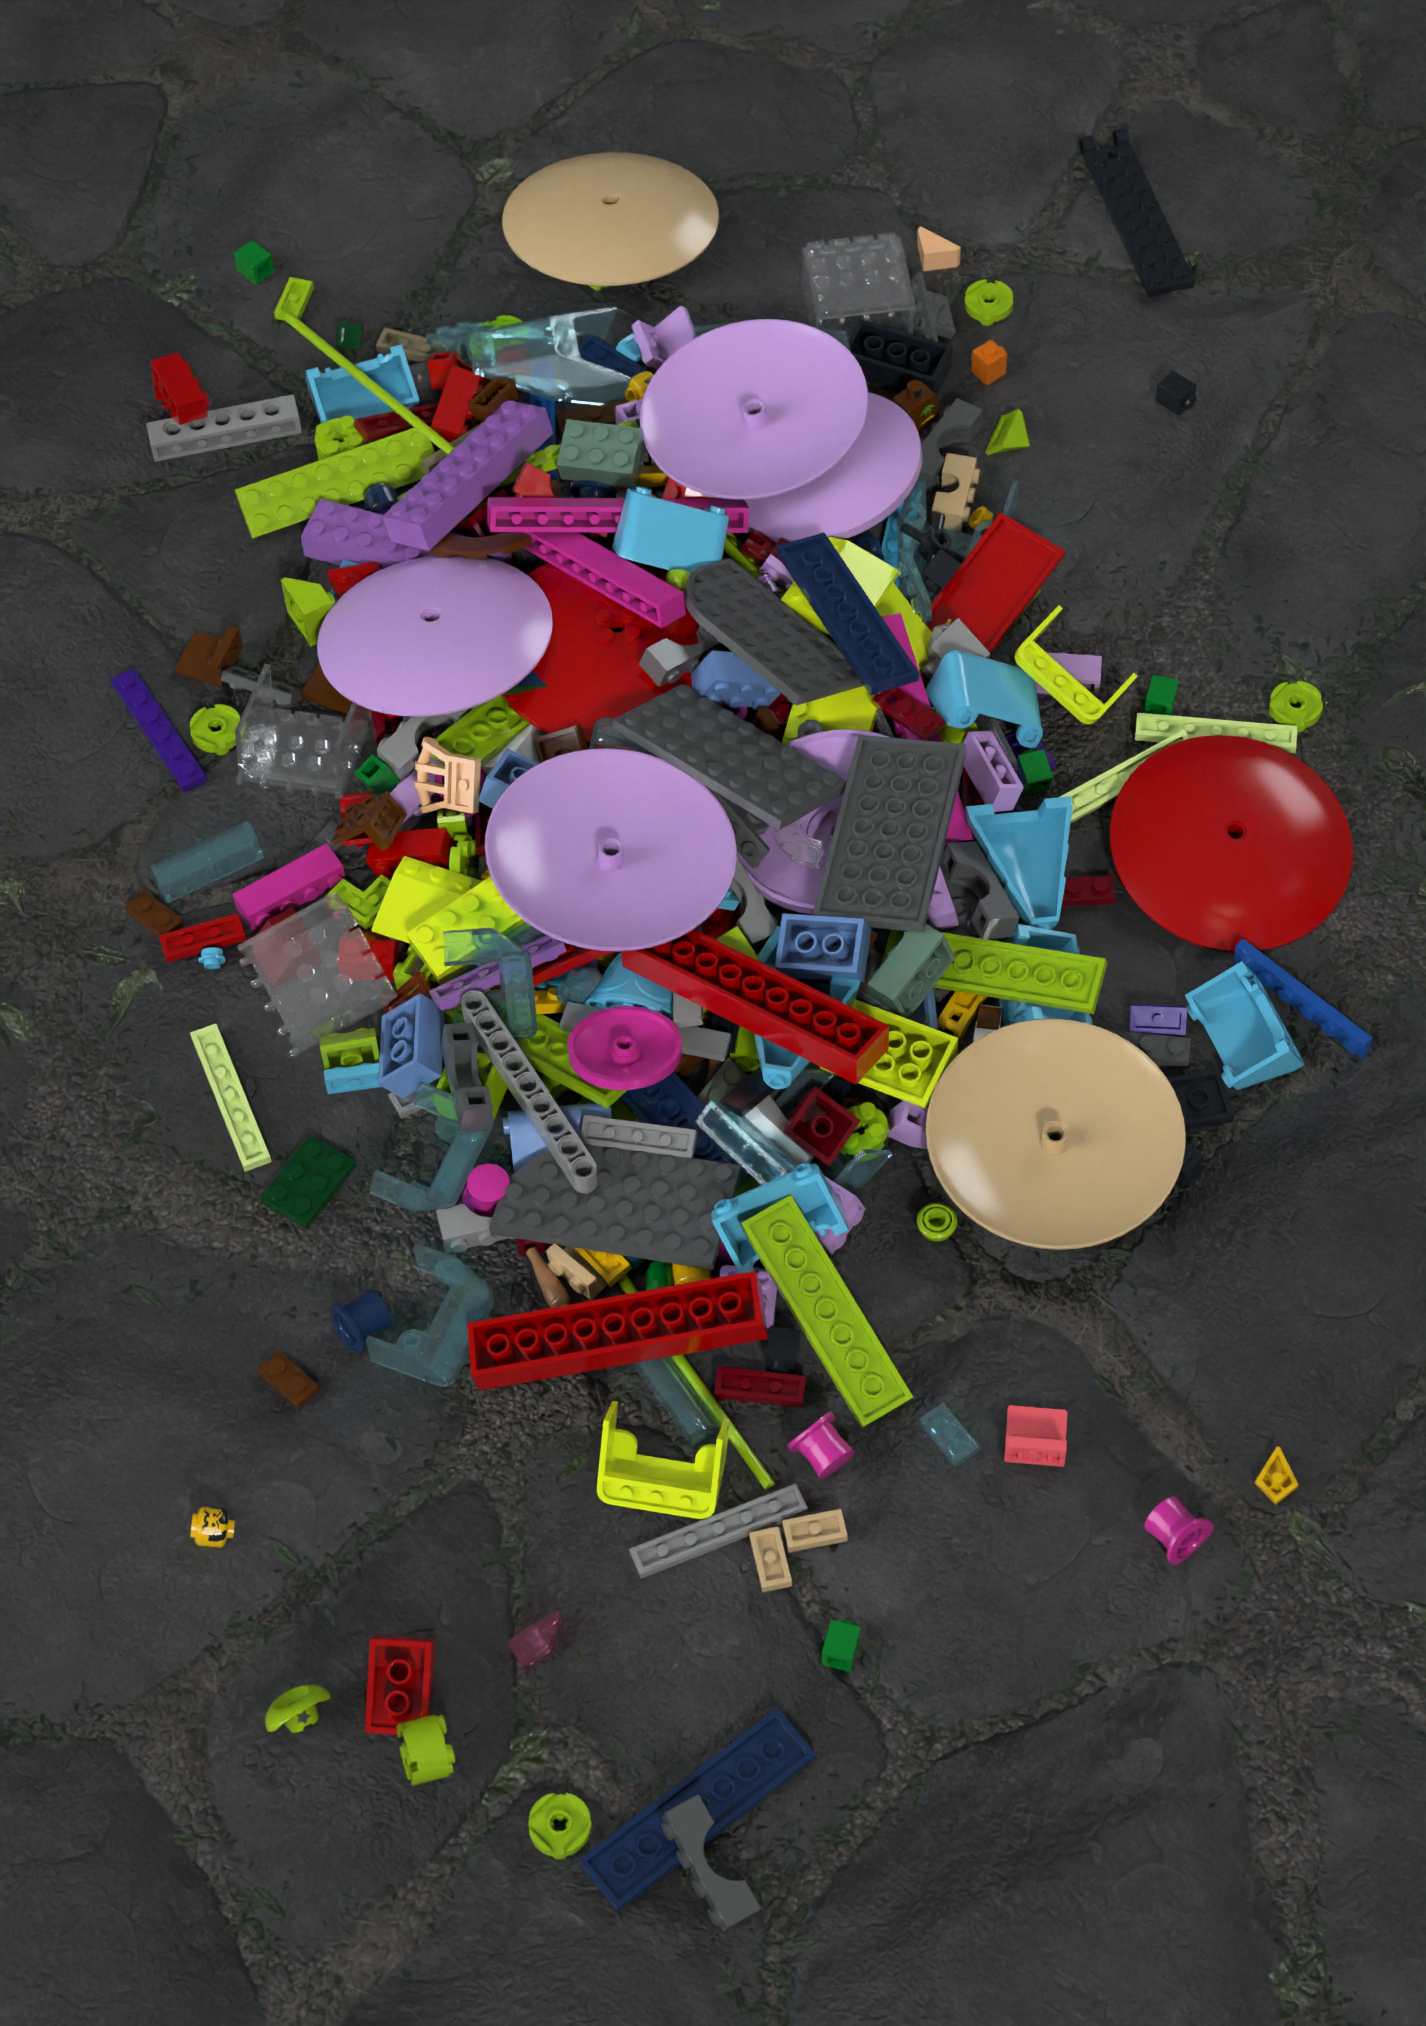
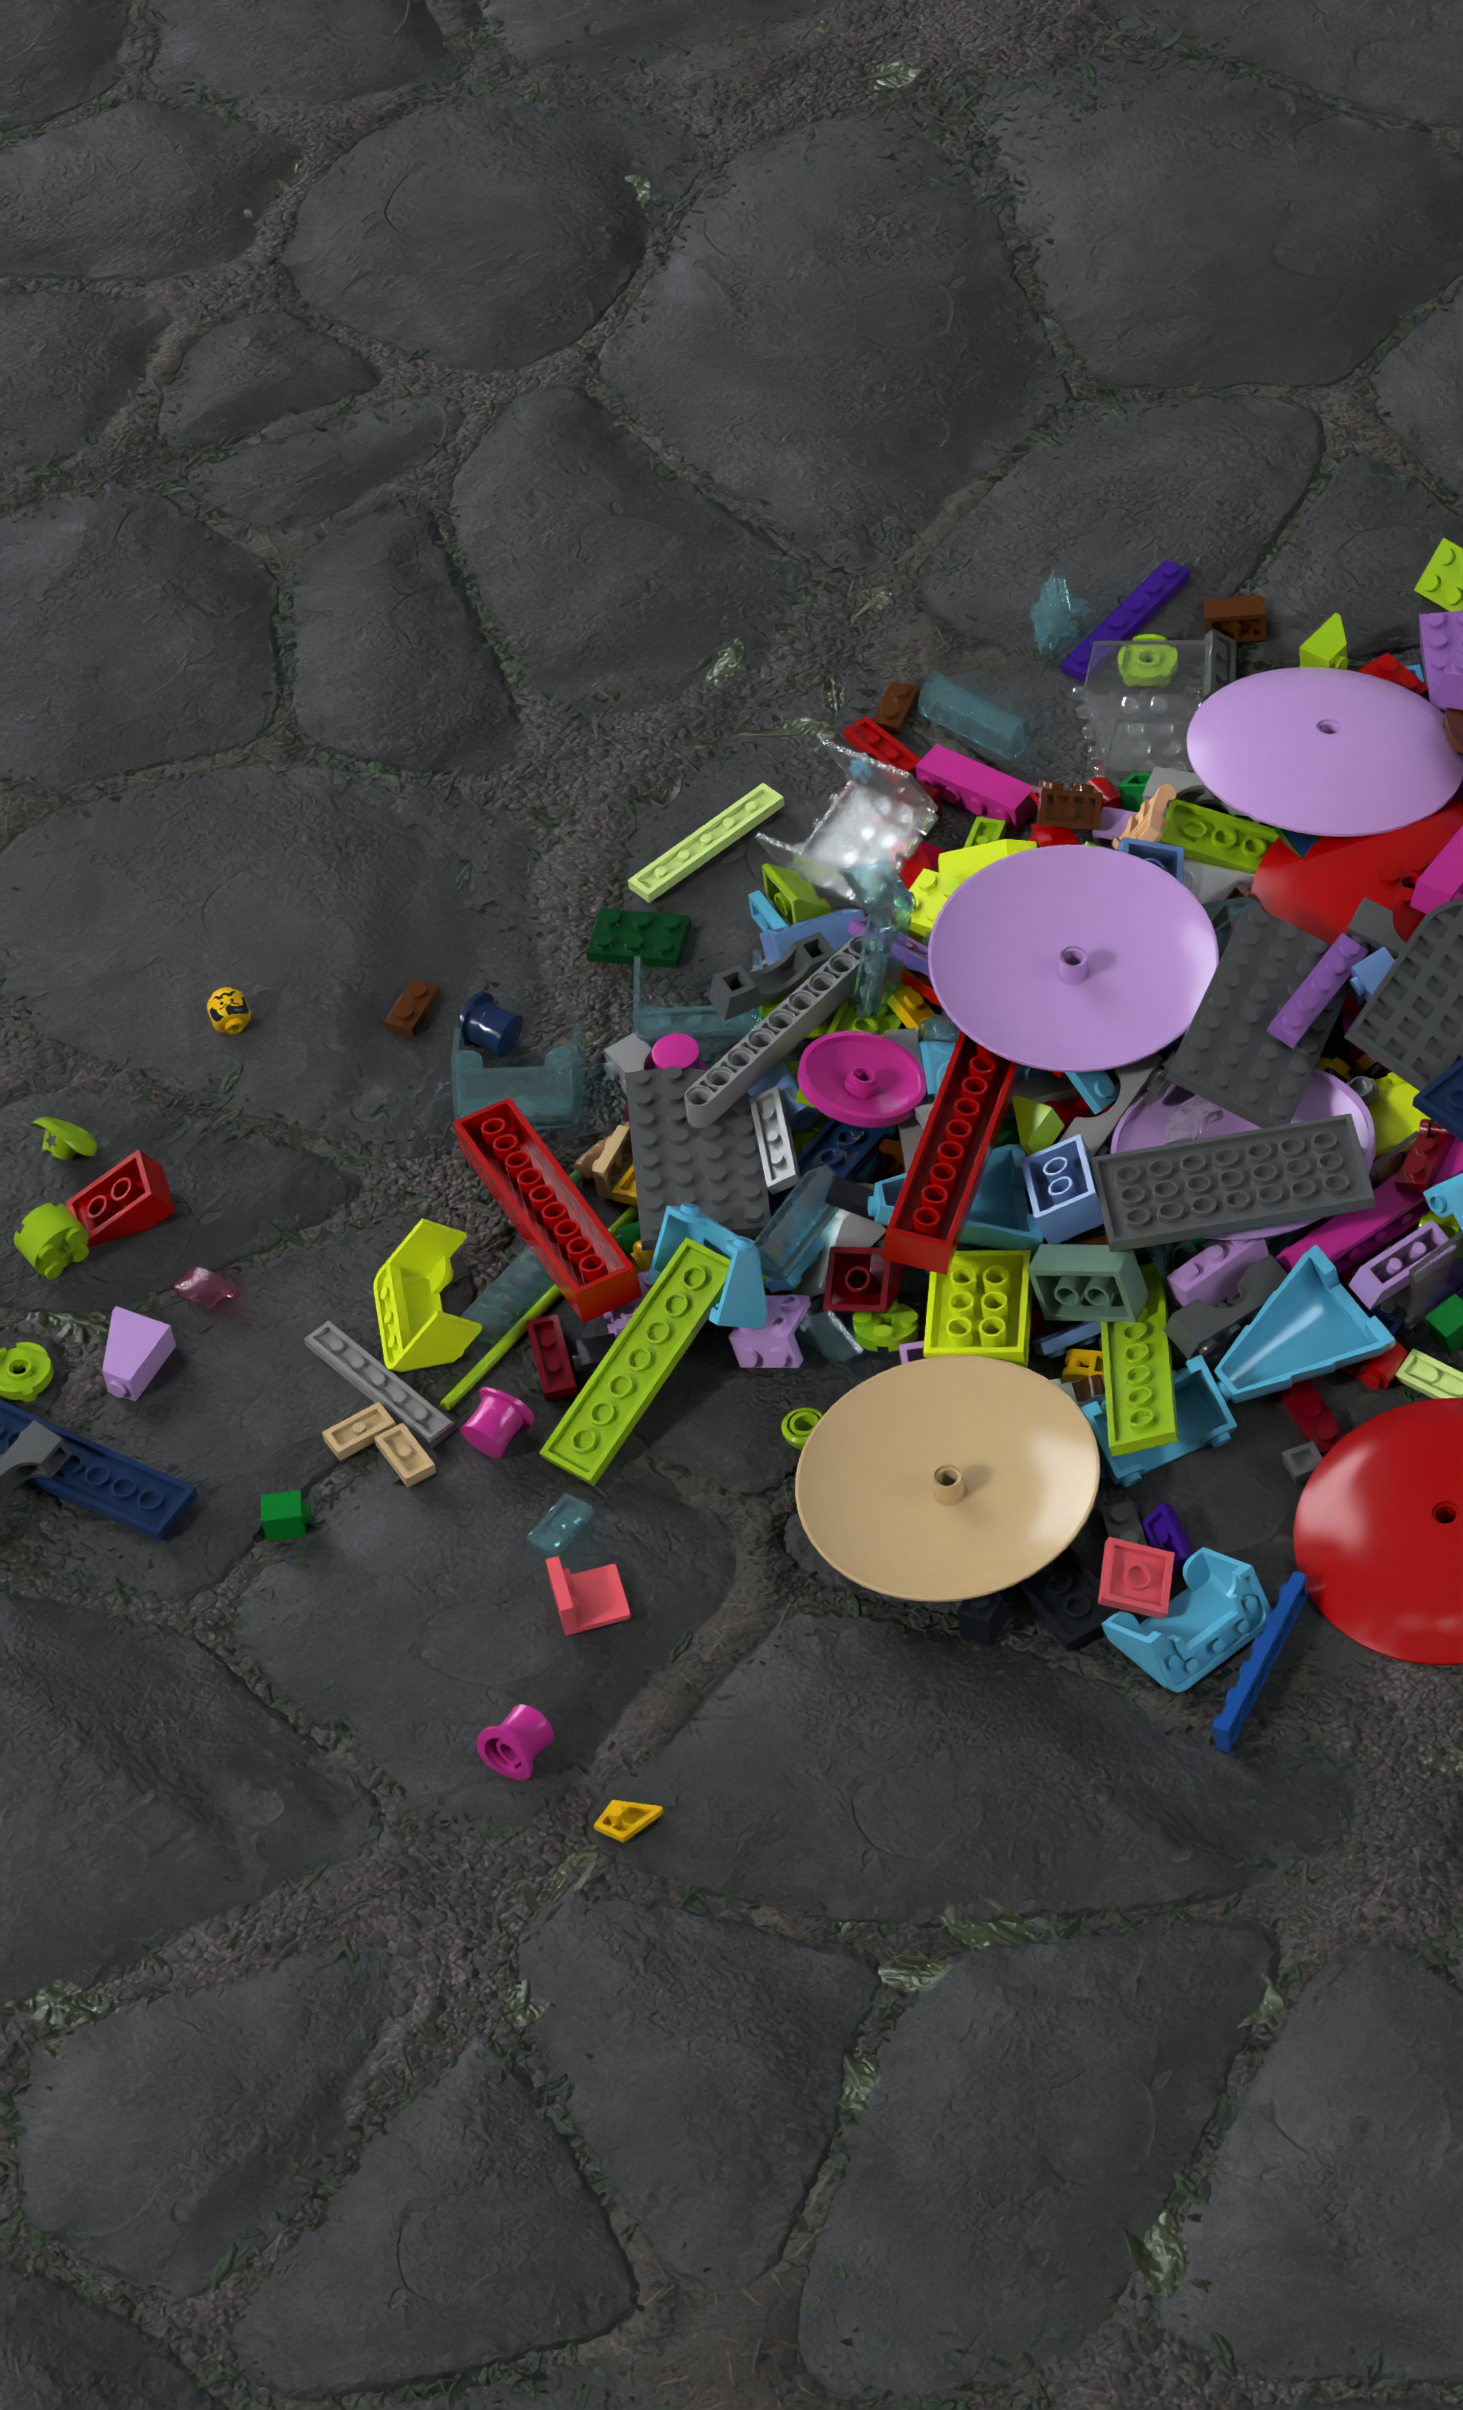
camera: 75 degrees right, 10 degrees down
none -> lavender slope [102,1306,176,1402]
none -> clear light blue plate [1031,570,1089,656]
none -> coral plate [1098,1537,1174,1620]
none -> medium lavender plate [1266,933,1369,1049]
none -> flat silver plate [1282,1441,1323,1485]

